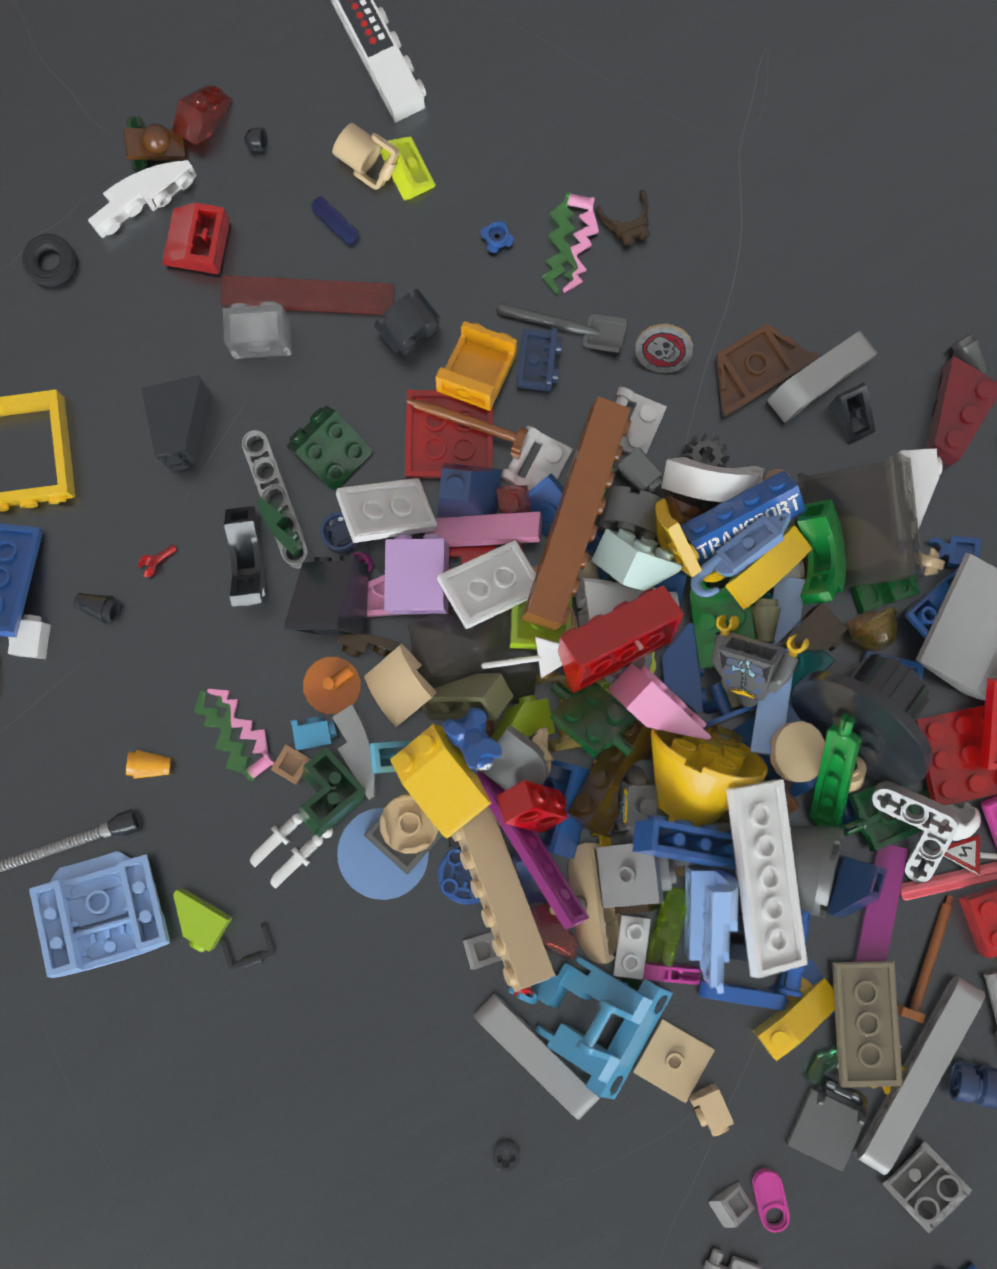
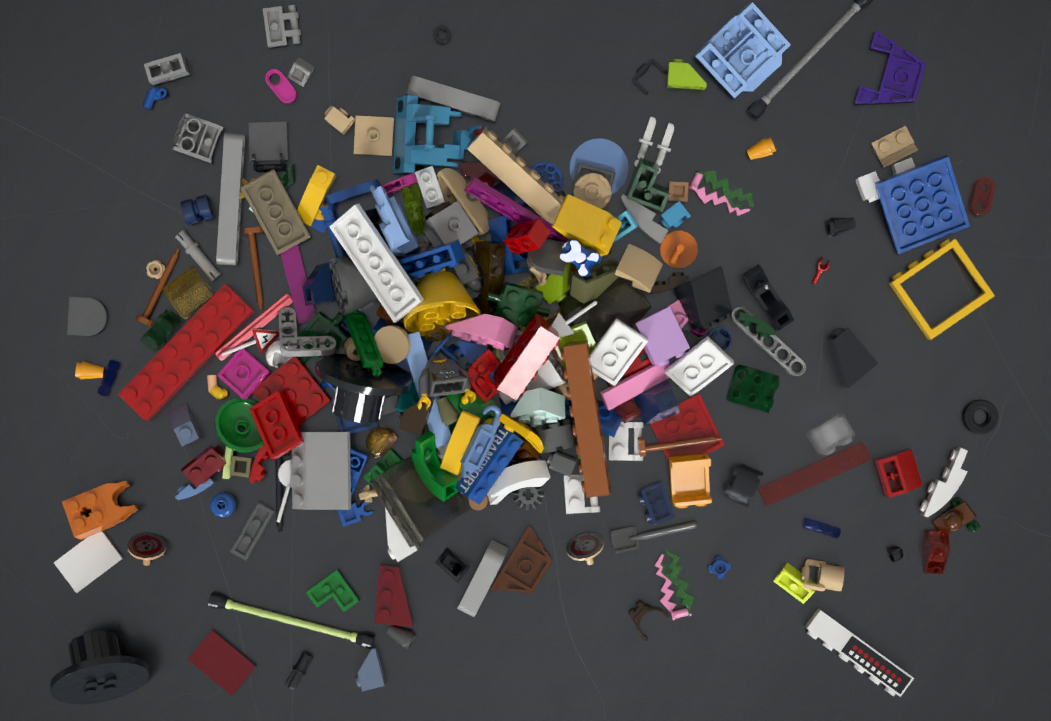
camera: 145 degrees right, 5 degrees up
none -> red plate [467,349,501,404]

